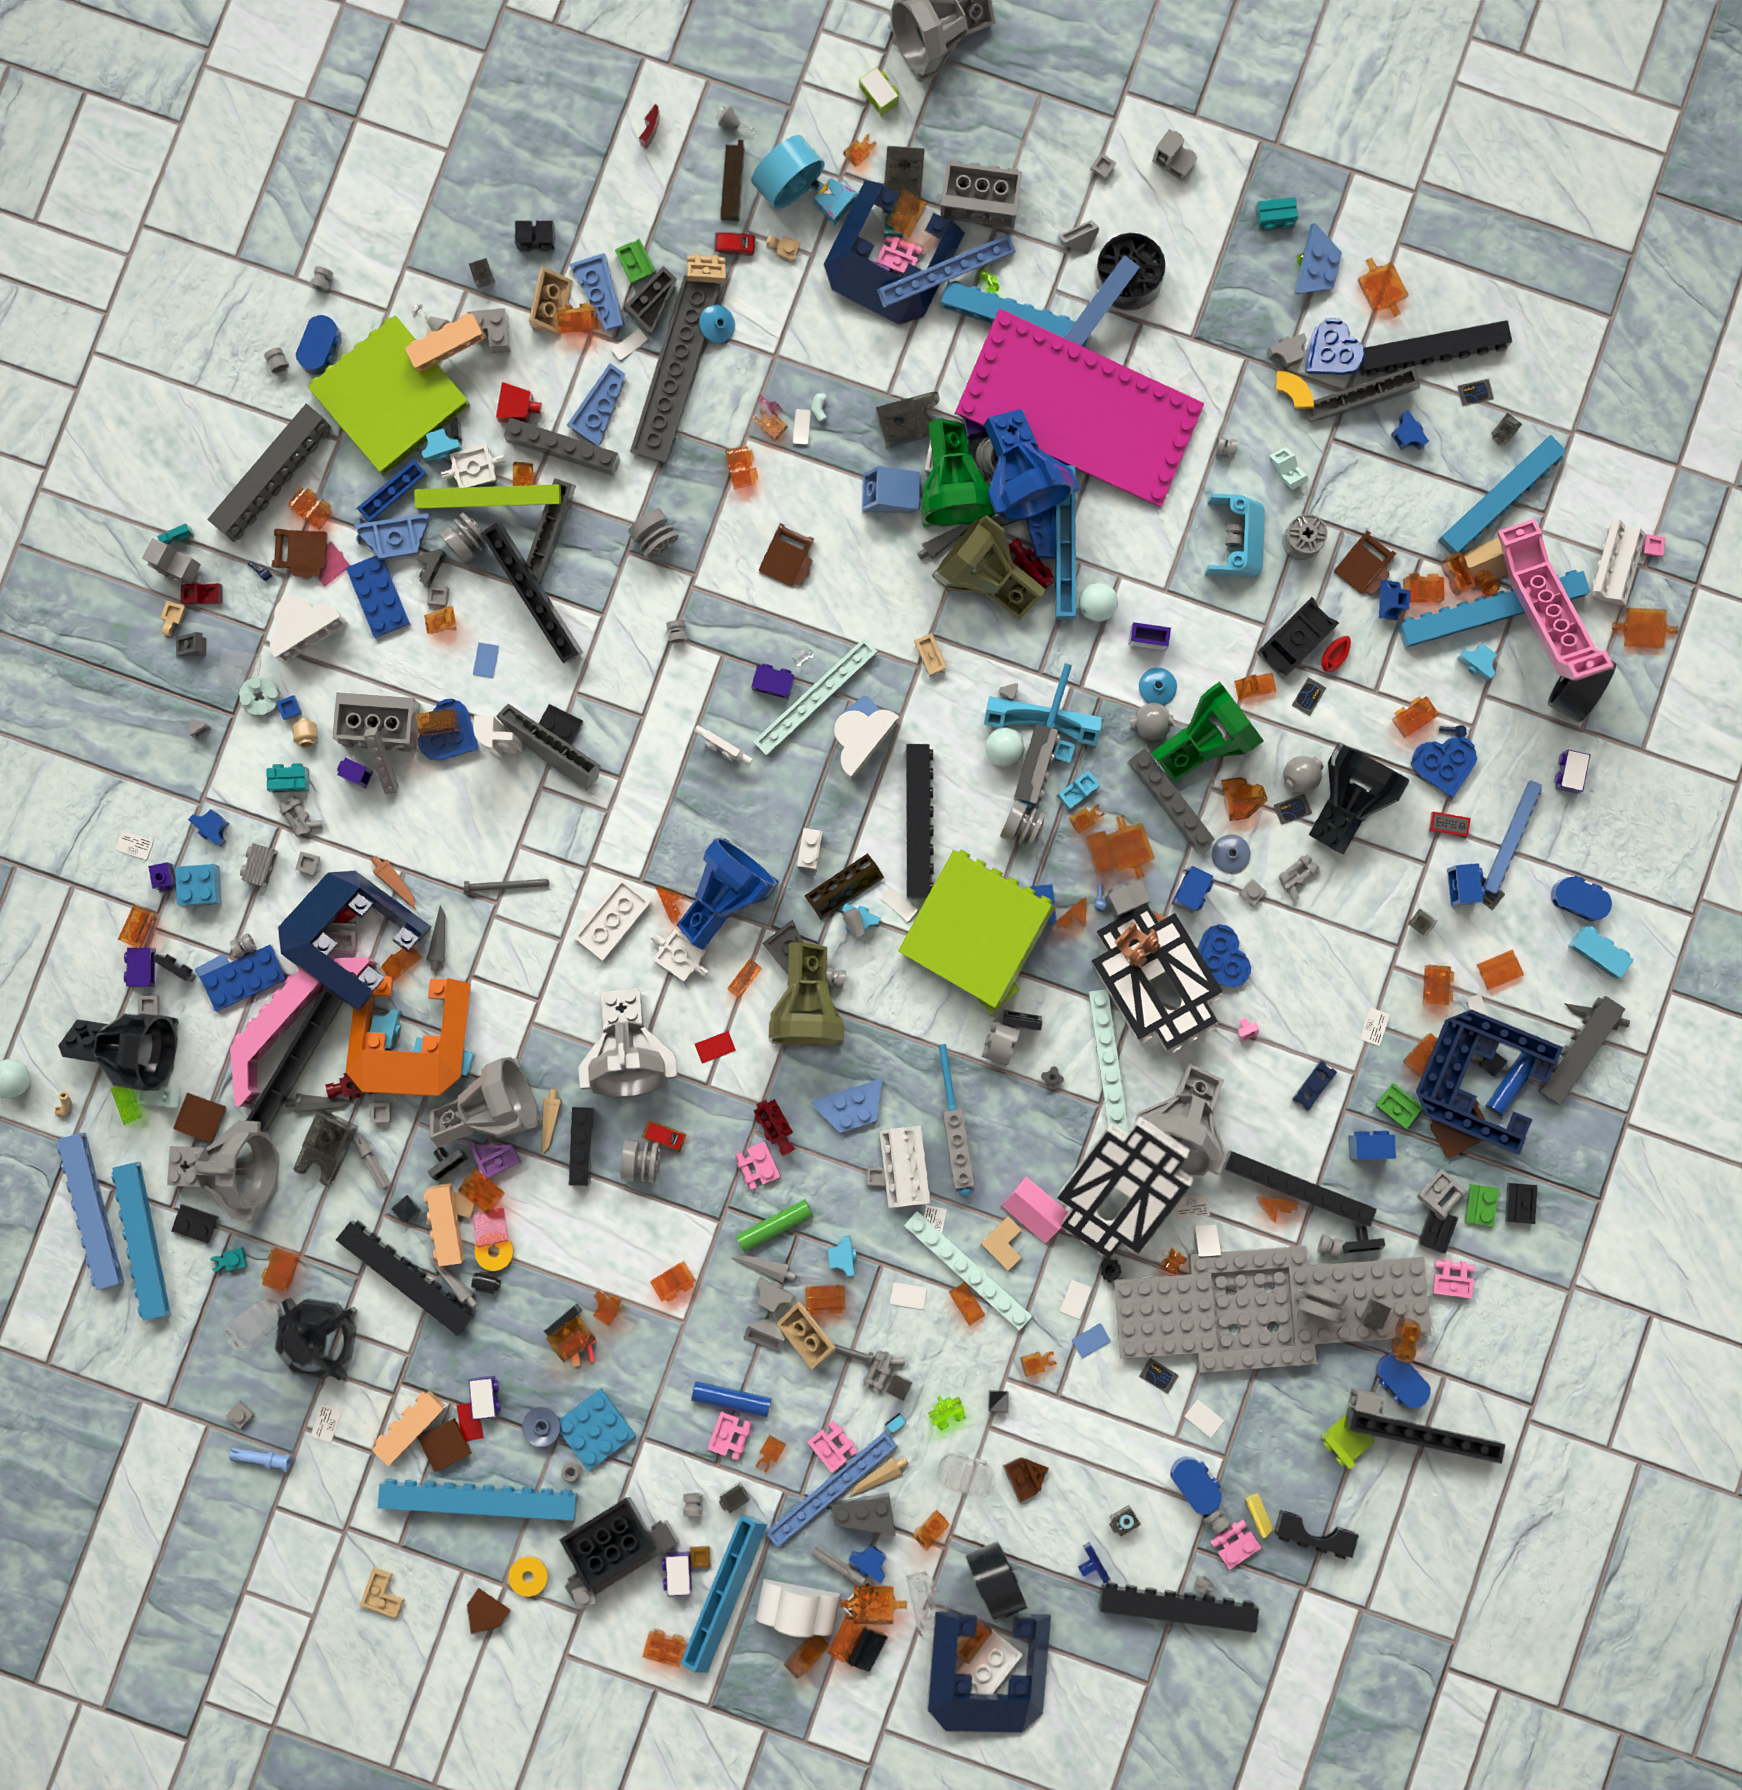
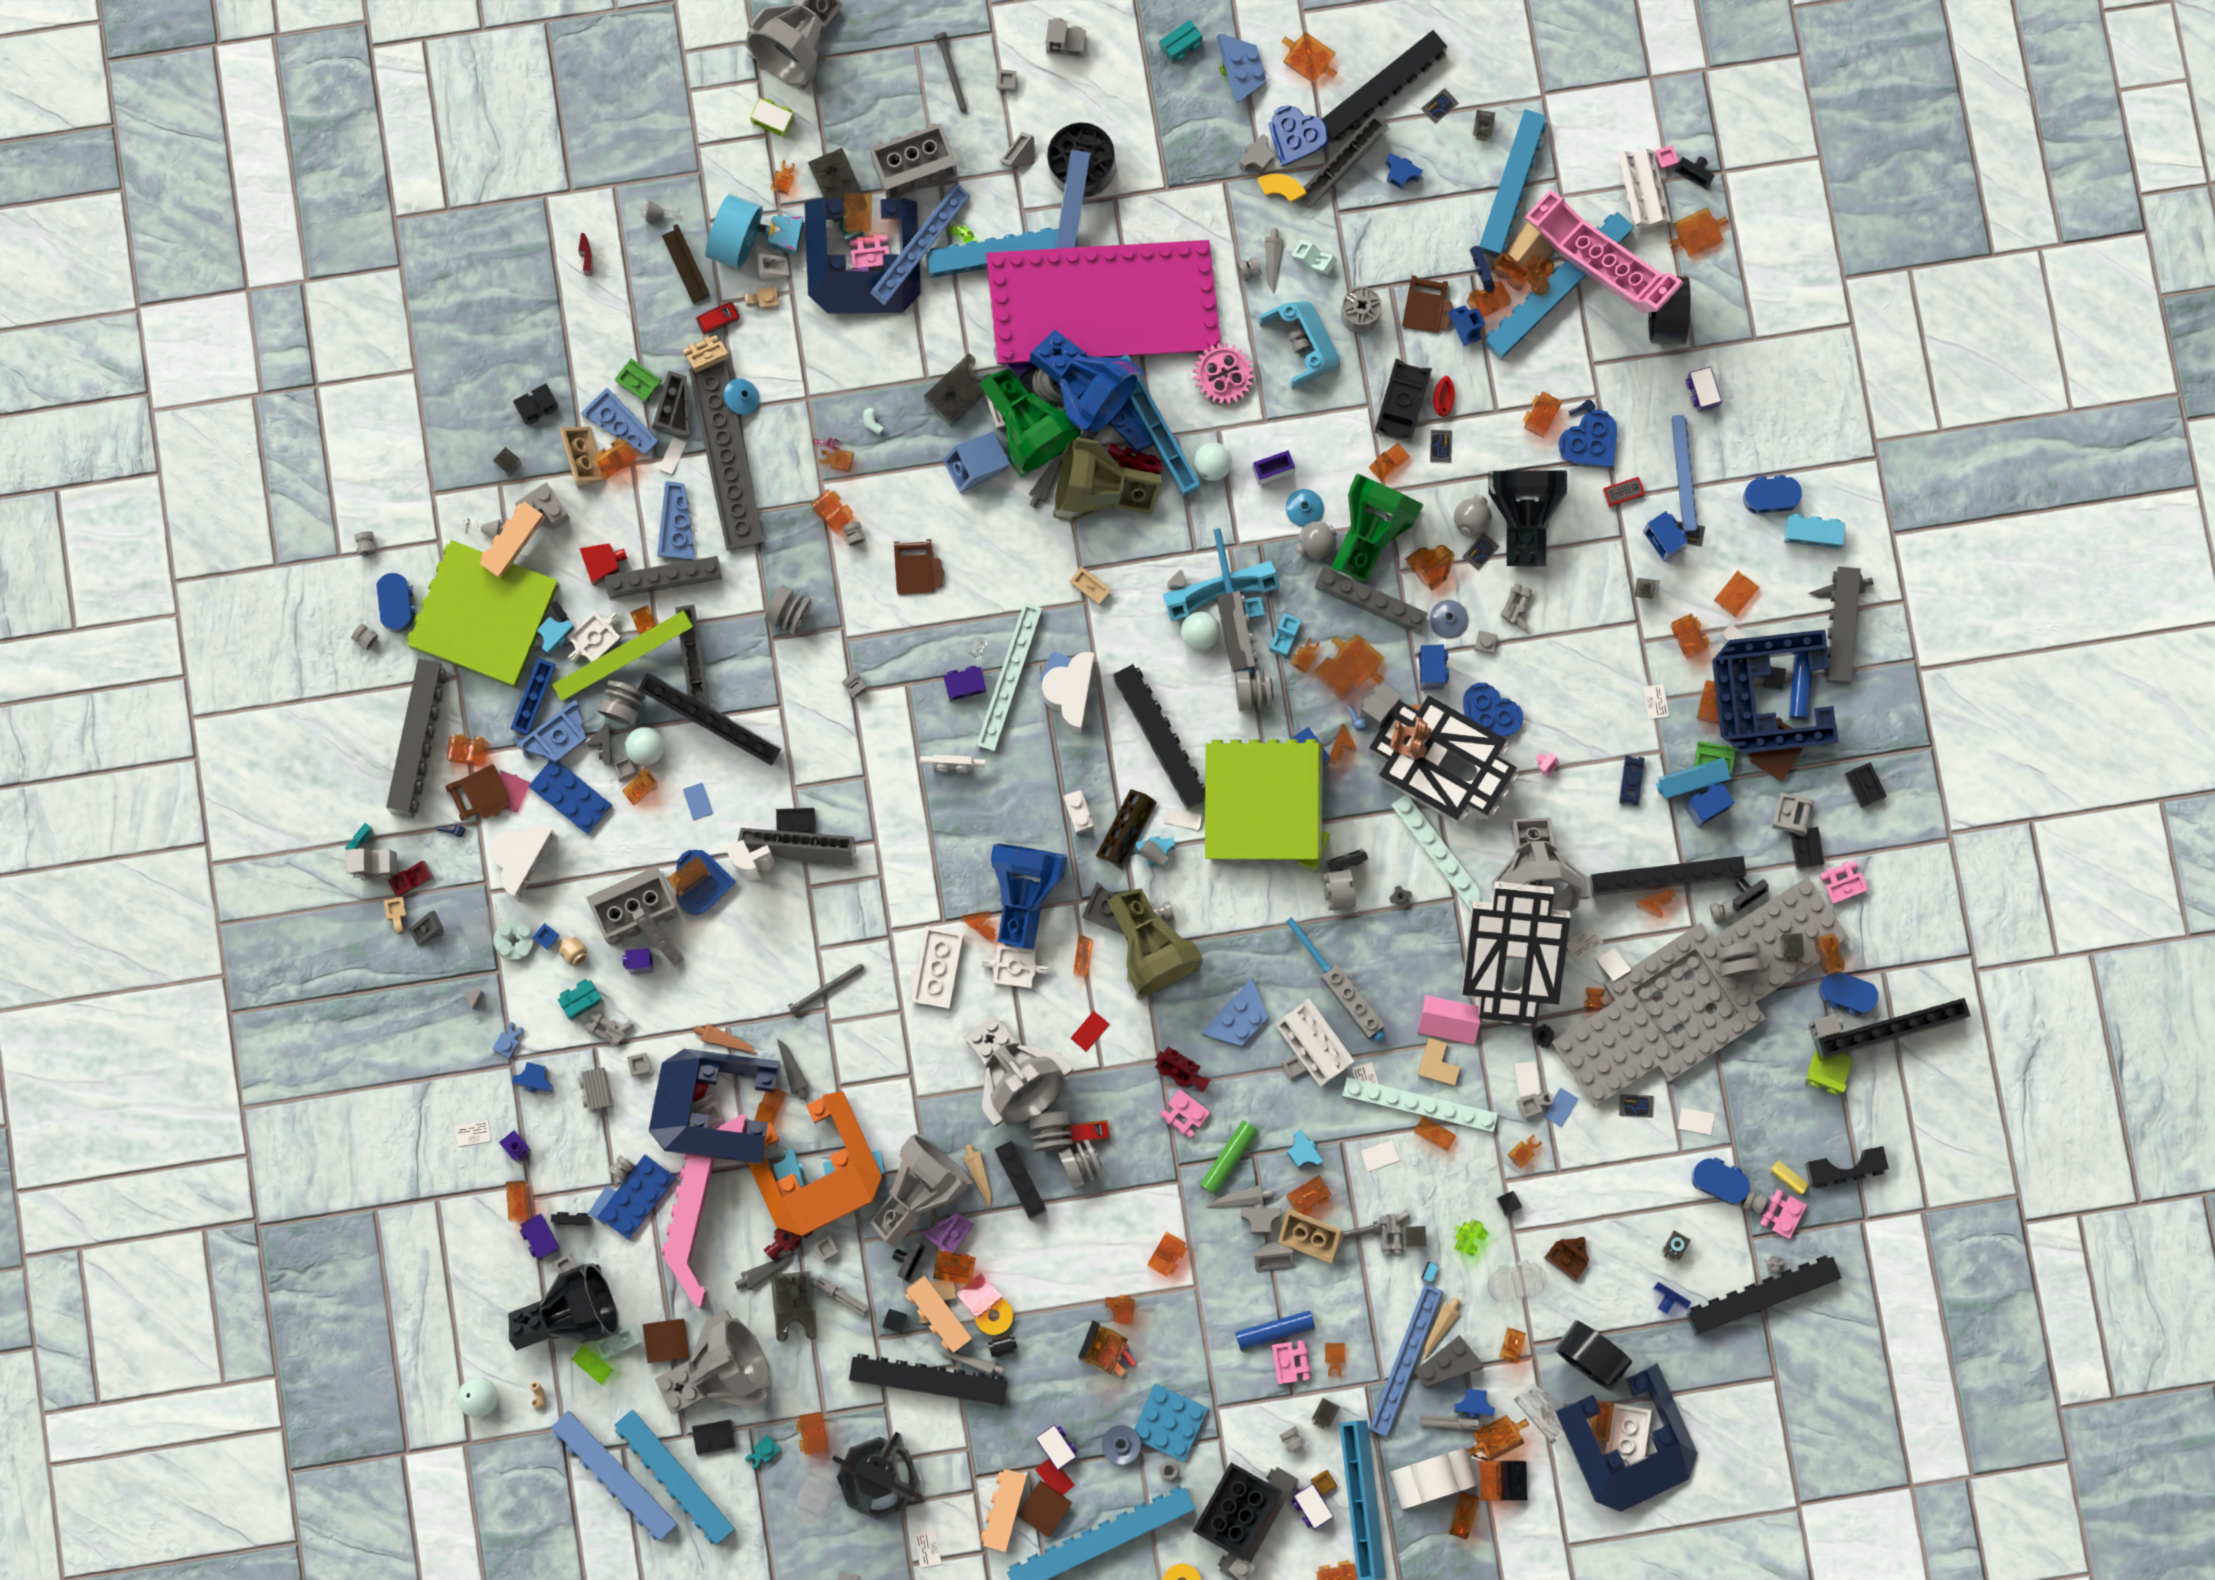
camera: 30 degrees left, 5 degrees down
dark azure brick [175,864,222,907] -> none
black brick [246,987,344,1131] -> none
white sticker [793,409,811,445] -> none
bright pink plate [808,1420,858,1473] -> none
medium azure brick [1456,643,1497,681] -> none
bright green plate [1464,1184,1499,1227] -> none
none -> medium blue plate [492,1022,523,1059]
none -> light aqua piece [625,727,664,766]
none -> white slope [756,244,790,280]
none -> light grey wheel [842,521,866,546]
none -> dark grey bar [934,32,967,112]
none -> light grey wheel [1028,1111,1073,1152]
none -> bright pink gear [1193,343,1254,405]
none -> light grey bar [1265,228,1283,293]
none -> dark blue plate [1470,246,1495,293]
none -> light grey plate [1516,1091,1553,1119]
none -> clear orange wheel [1527,269,1550,295]
none -> dark azure brick [1656,758,1731,799]
none -> black tile [1675,157,1715,190]

